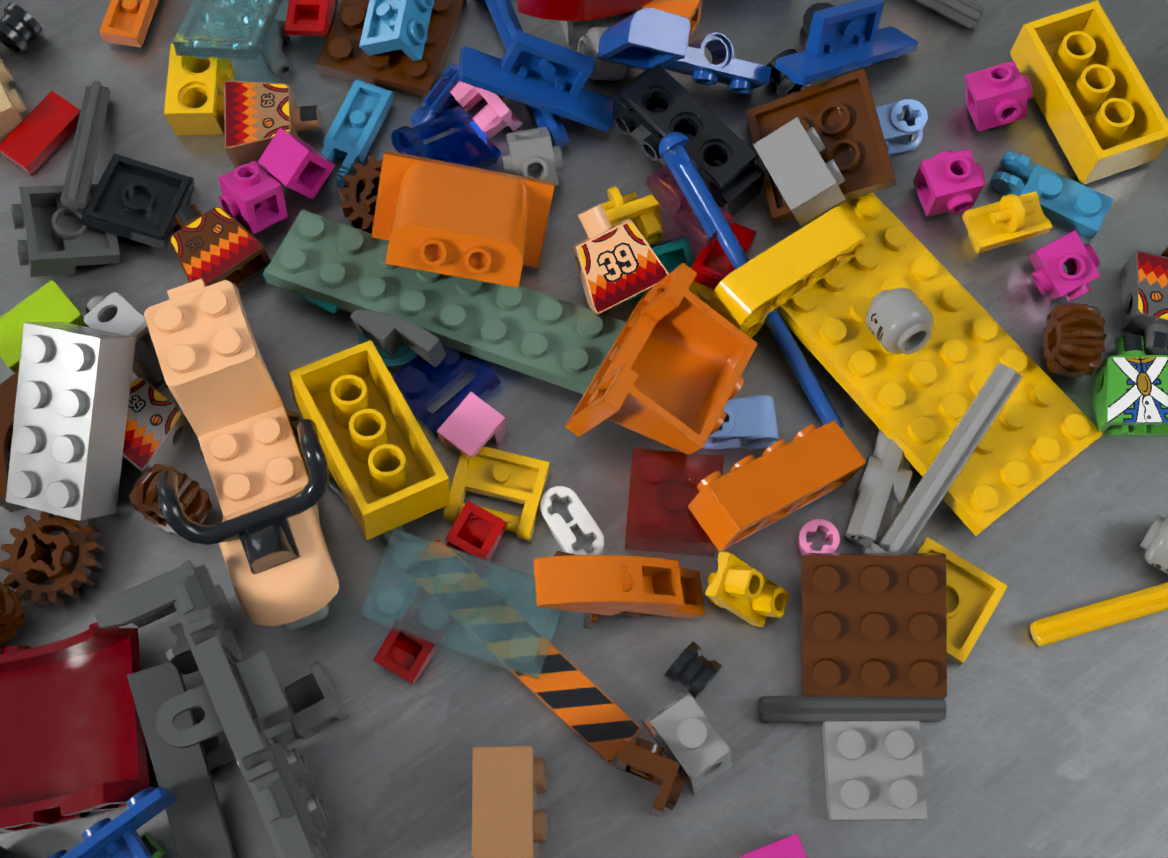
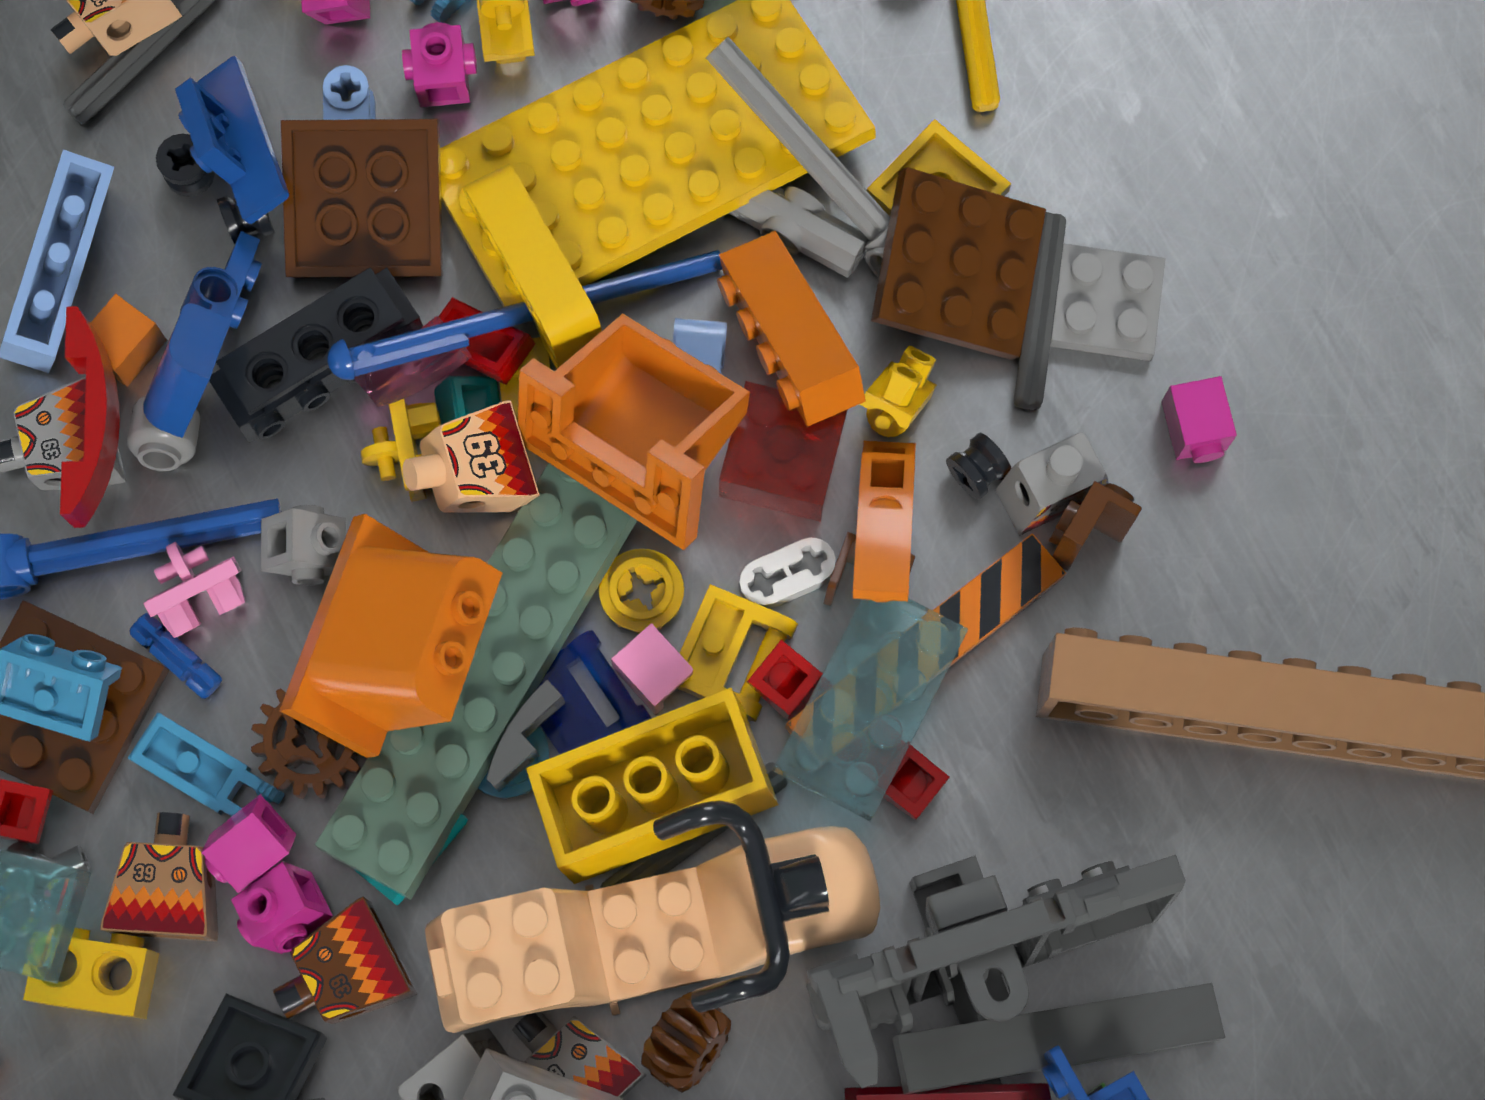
camera: 85 degrees left, 5 degrees up
clear blue plate [391,106,502,169] -> none
blue bracket [458,30,613,132] -> none
light grey brick [753,117,846,226] -> none
bright pink bush [798,519,840,553] -> none
light grey head [866,288,934,354] -> none
none -> yellow gear [599,549,684,634]

